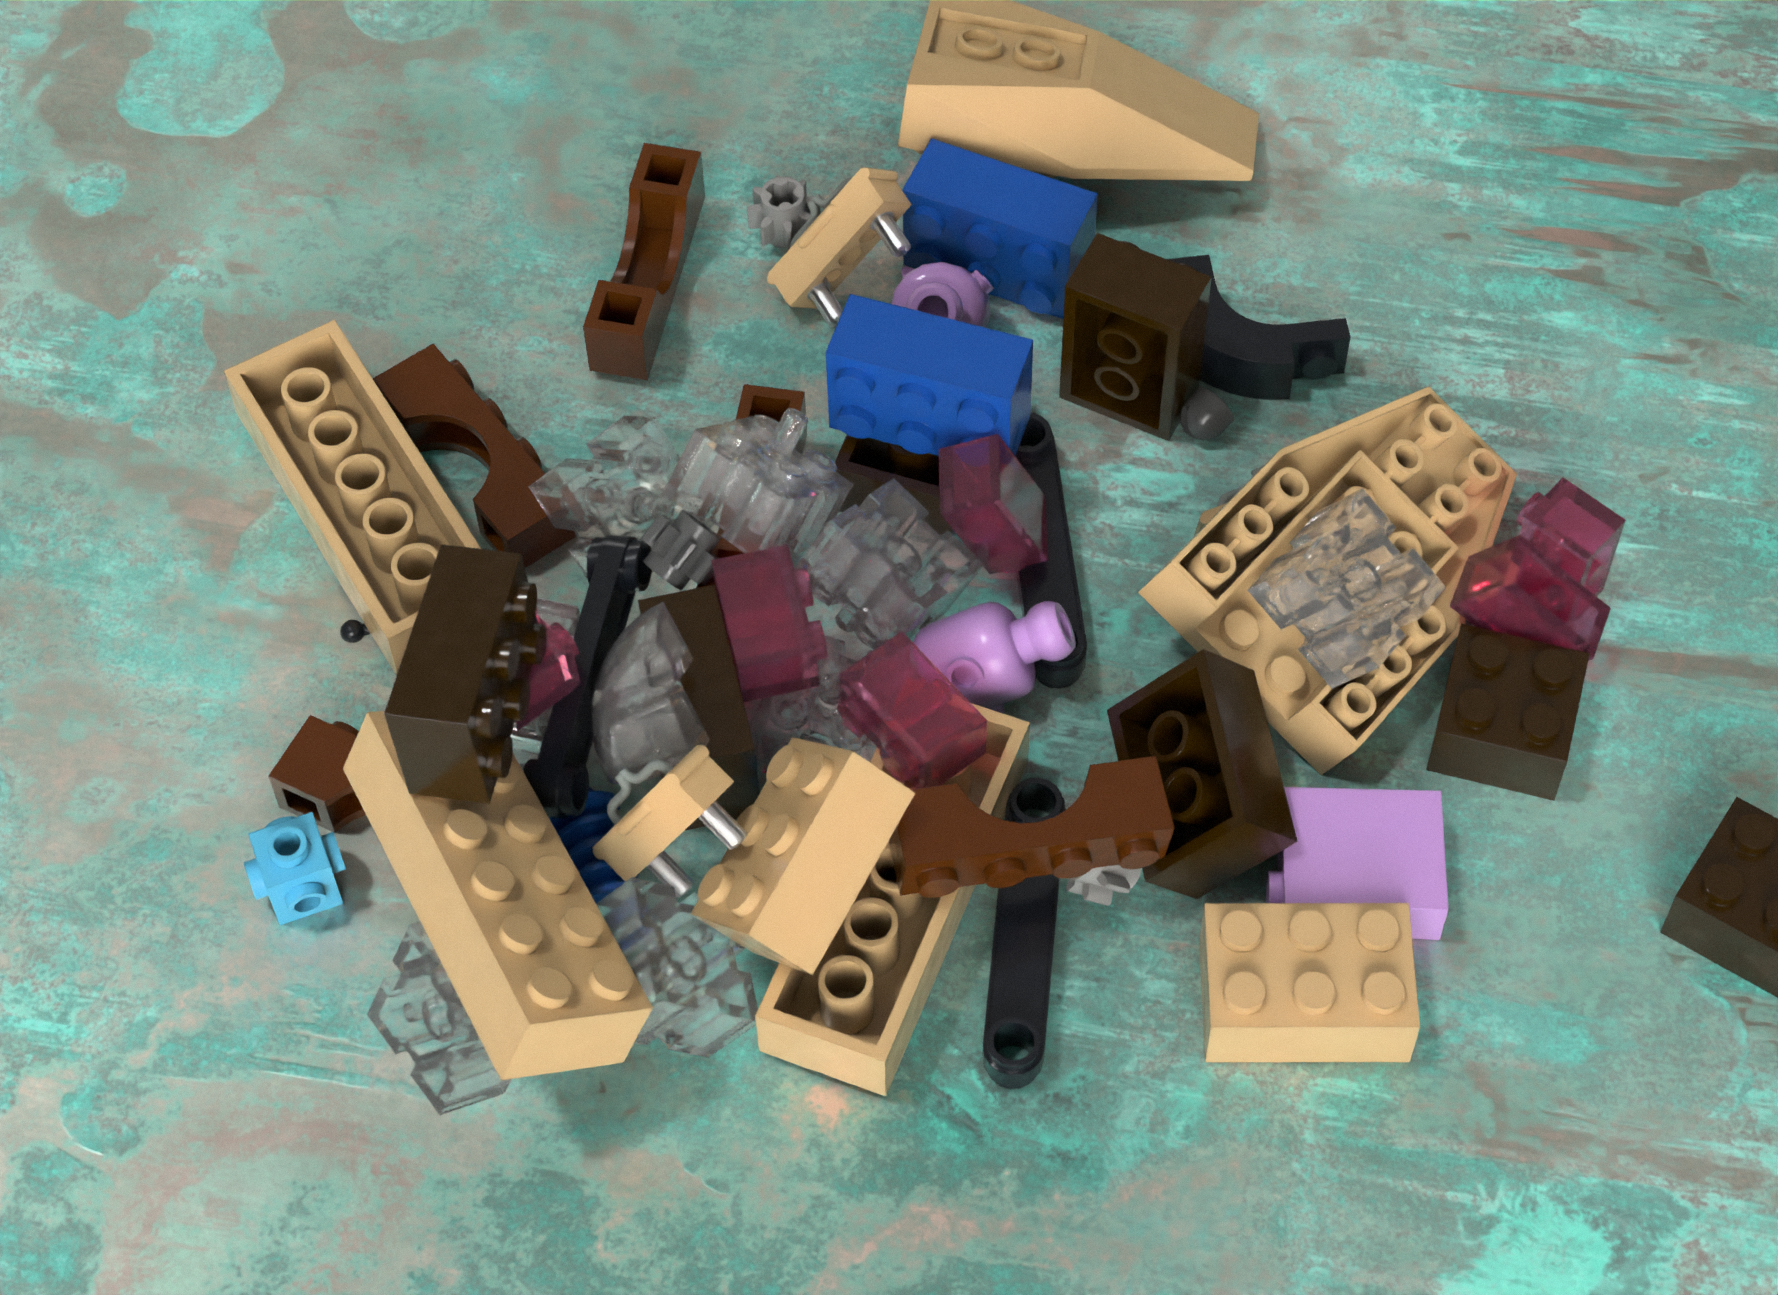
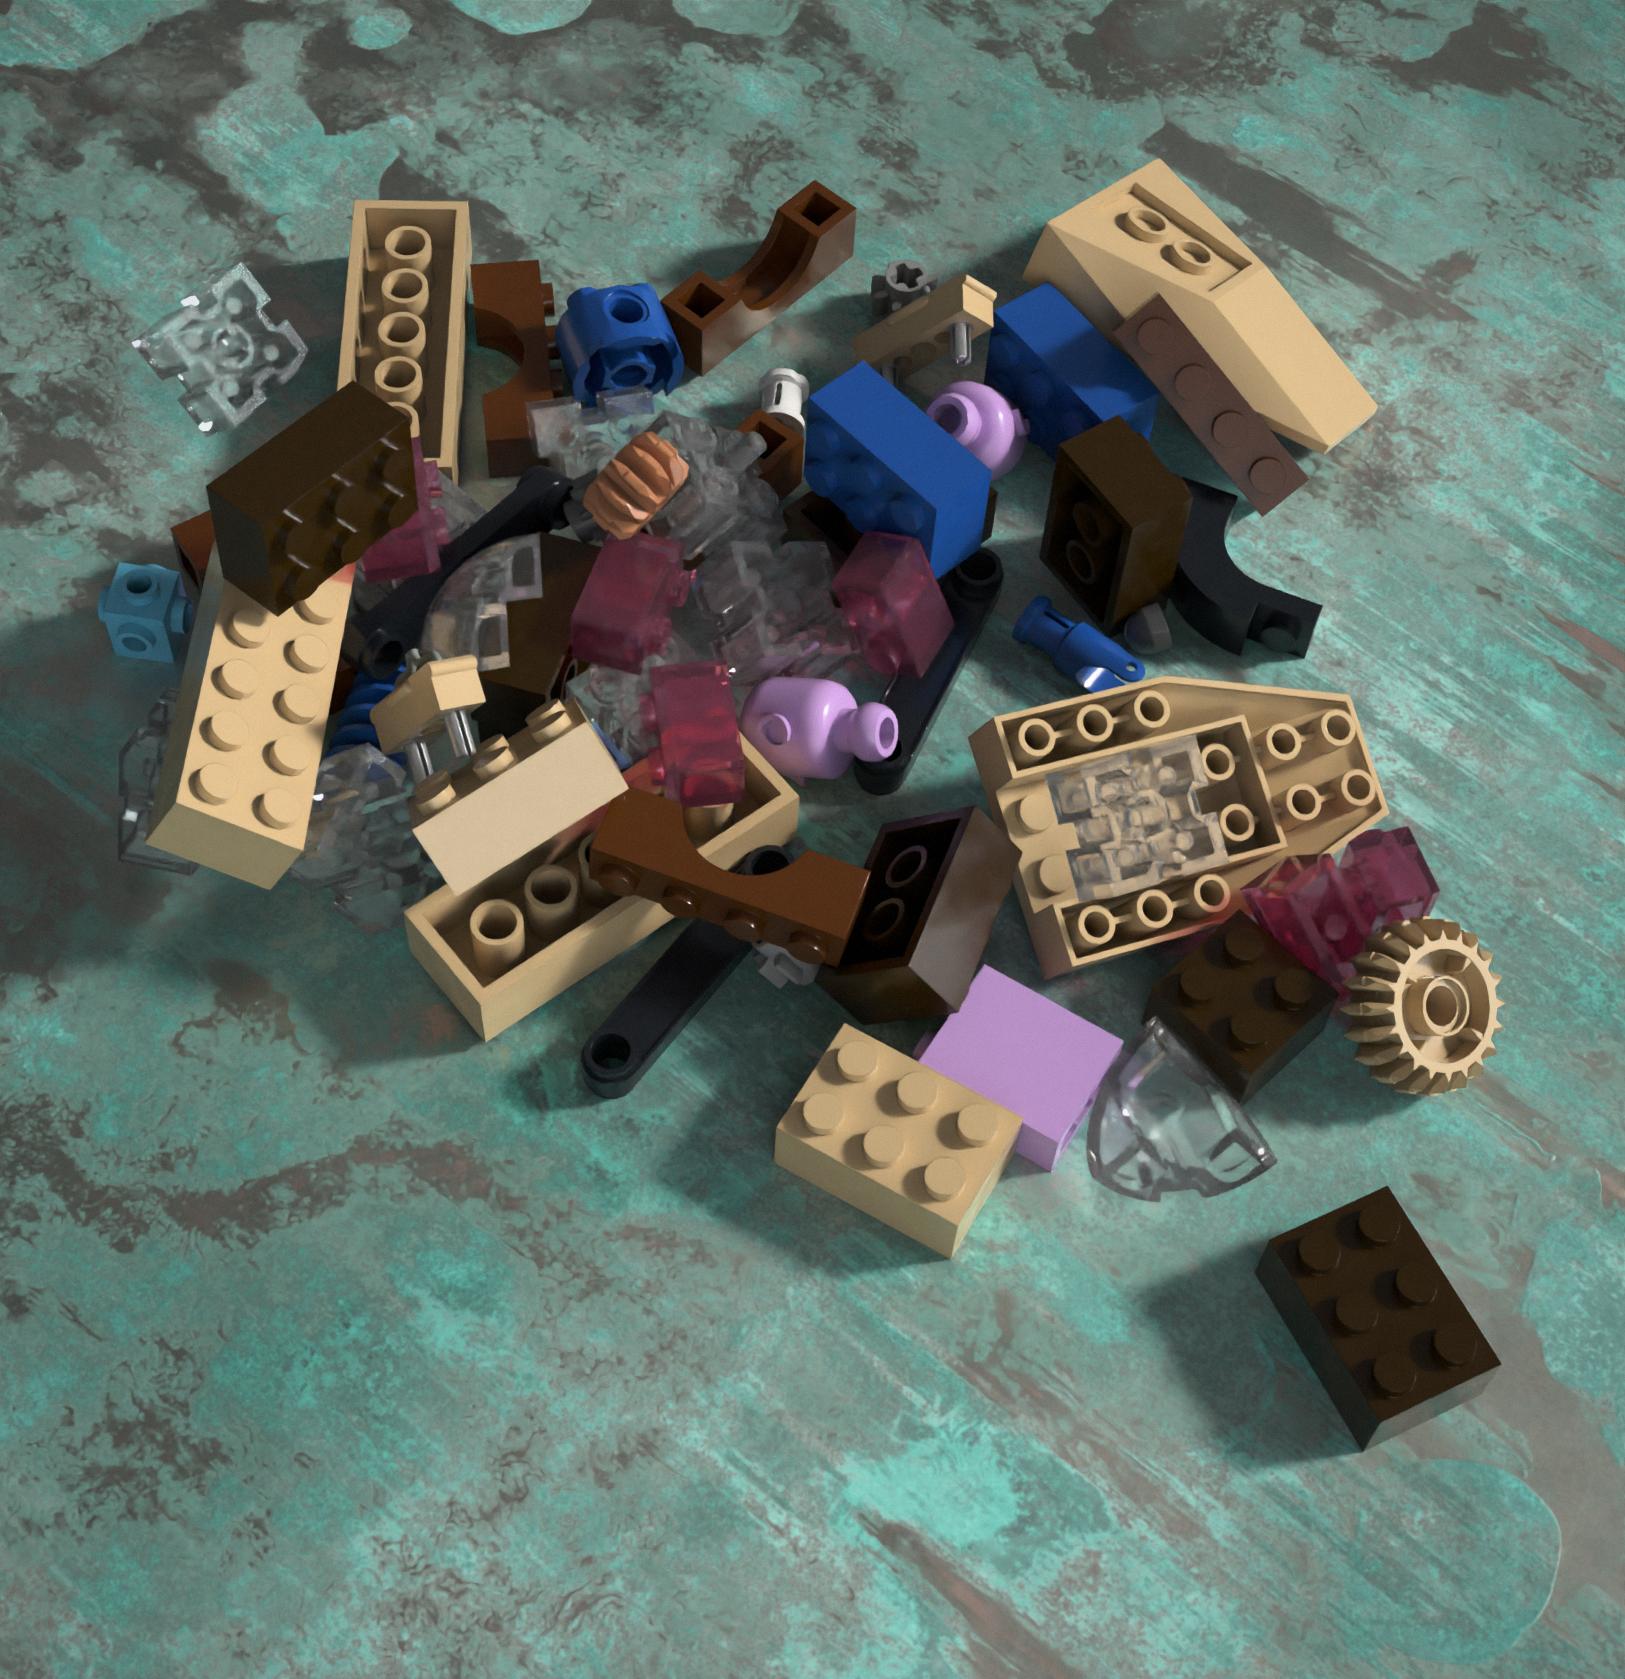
camera: 25 degrees right, 0 degrees up
none -> clear brick [132,261,315,437]
none -> blue brick [555,283,684,417]
none -> nougat gear [583,431,689,540]
none -> white bush [758,368,810,437]
none -> blue piece [1012,595,1145,693]
none -> clear brick [1086,1015,1279,1202]
none -> reddish brown arch [1111,292,1309,517]
none -> tan gear [1339,916,1507,1096]

